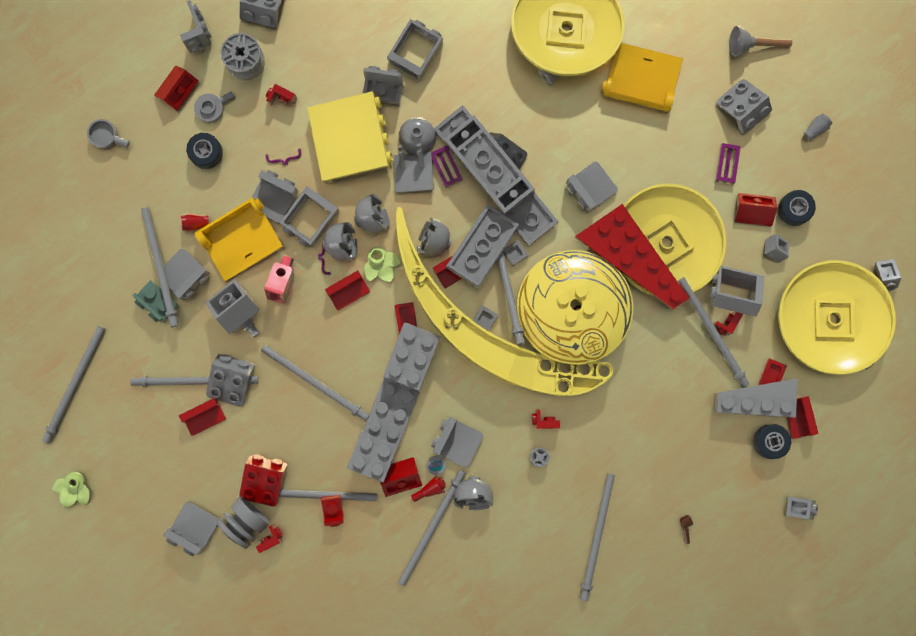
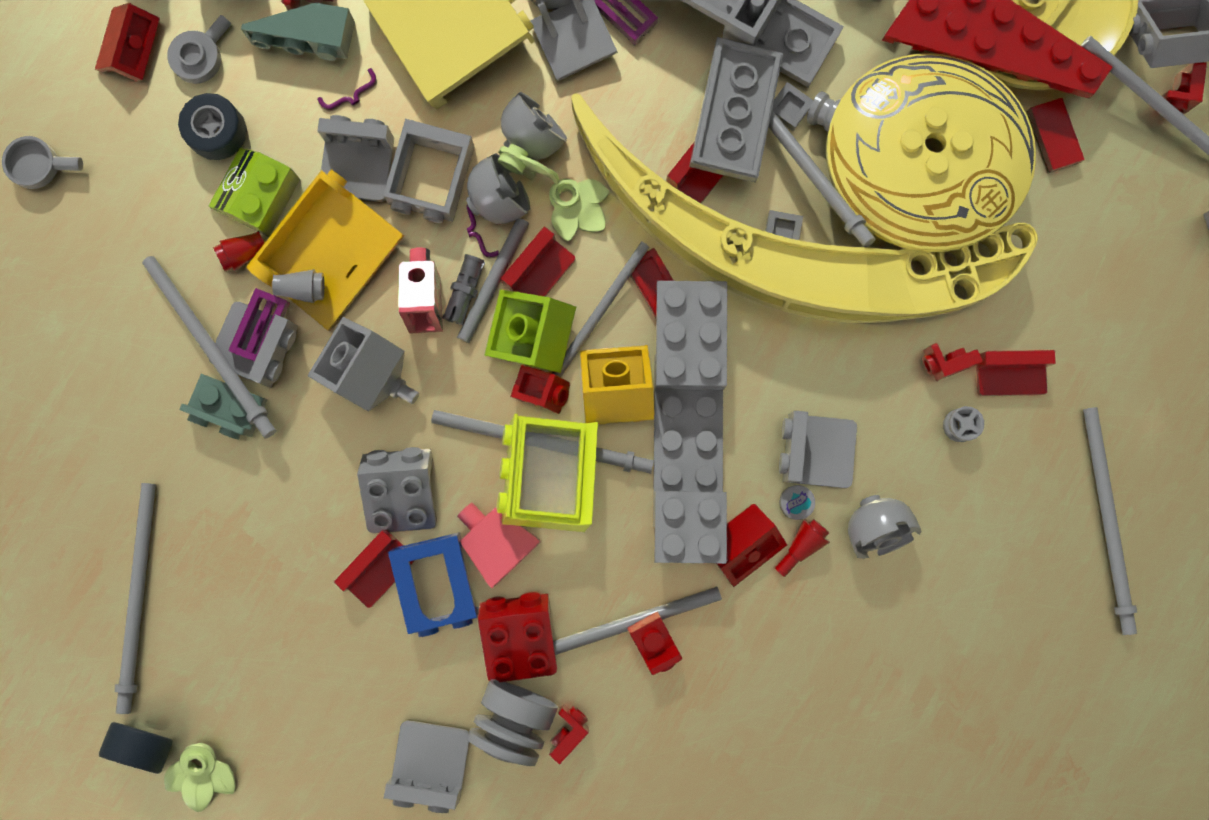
camera: 20 degrees left, 0 degrees up
light grey bar [130,376,258,387] -> none
light grey bar [398,470,466,586] -> none
light grey cylinder [417,218,452,257] -> none
none -> black wheel [99,722,173,774]
none -> lime slope [208,148,300,237]
none -> magenta tile [228,288,290,362]
none -> sand green slope [241,2,355,61]
none -> light grey cone [272,269,325,303]
none -> blue panel [388,532,479,637]
none -> flat silver pin [442,254,485,325]
none -> light grey bar [457,218,529,343]
none -> coral torso [457,502,542,588]
none -> lime slope [484,289,576,373]
none -> yellowish green plate [497,144,559,185]
none -> window [497,414,598,532]
none -> red bracket [510,365,570,414]
none -> light grey axle [552,241,650,377]
none -> yellow slope [580,345,655,424]
none -> light grey wheel [807,91,841,132]
none -> red panel [976,350,1056,396]
none -> red tile [1027,98,1085,173]

